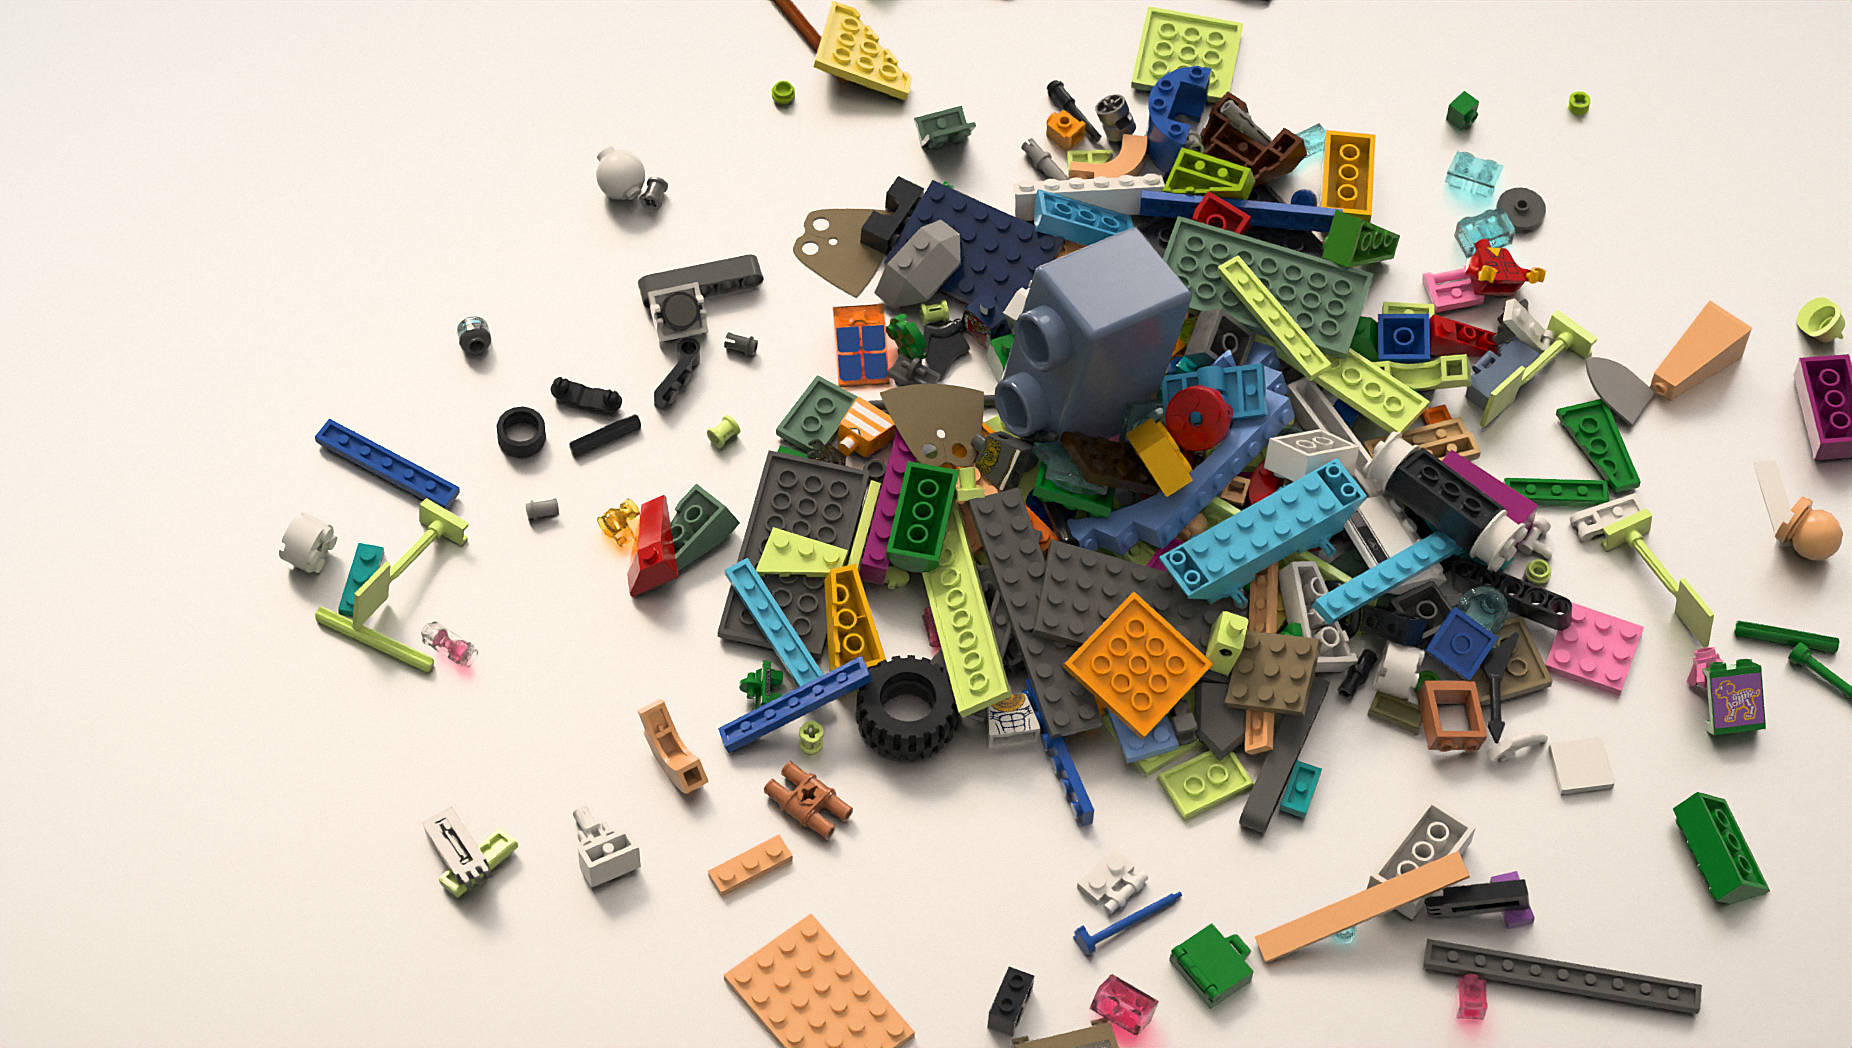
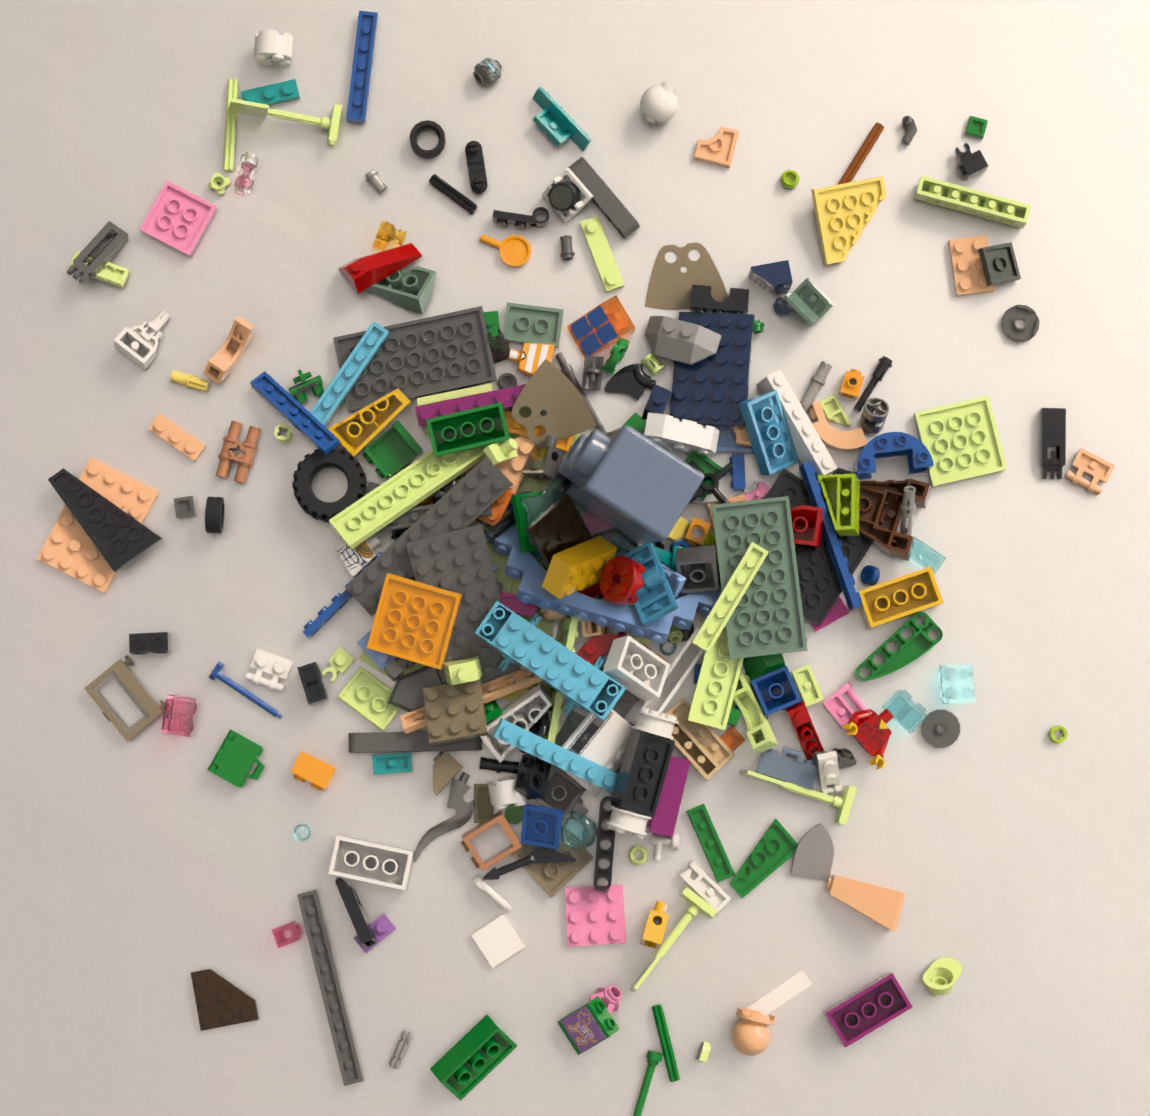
camera: 65 degrees right, 25 degrees up
flat silver bush [640,176,669,210] -> none
yellowish green bush [706,415,741,448] -> none
yellowish green wing [756,527,848,577] -> none
light grey pin [1174,114,1204,154] -> none
light nougat tile [1255,851,1470,963] -> none
bright green wedge [1322,209,1401,268] -> none
green plate [1446,90,1480,130] -> none
none -> black wing [48,468,162,573]
none -> bright pink plate [139,181,217,257]
none -> light yellow axle [170,370,209,391]
none -> dark grey plate [174,496,196,518]
none -> black tyre [205,497,225,533]
none -> yellowish green plate [208,173,230,195]
none -> light orange brick [291,751,337,791]
none -> black brick [297,662,329,706]
none -> yellowish green plate [322,647,355,682]
none -> green panel [363,420,423,480]
none -> light grey axle [389,1030,412,1069]
none -> flat silver piece [413,772,474,862]
none -> dark tan slope [433,751,463,796]
none -> light orange piece [479,234,531,268]
none -> teal bracket [532,87,591,151]
none -> yellowish green plate [580,216,624,293]
none -> yellow torso [639,901,669,949]
none -> light nougat tile [693,127,739,168]
none -> yellowish green tile [695,1041,711,1062]
none -> dark blue slope [748,260,793,295]
none -> sand blue plate [773,297,791,316]
none -> green beam [854,612,943,682]

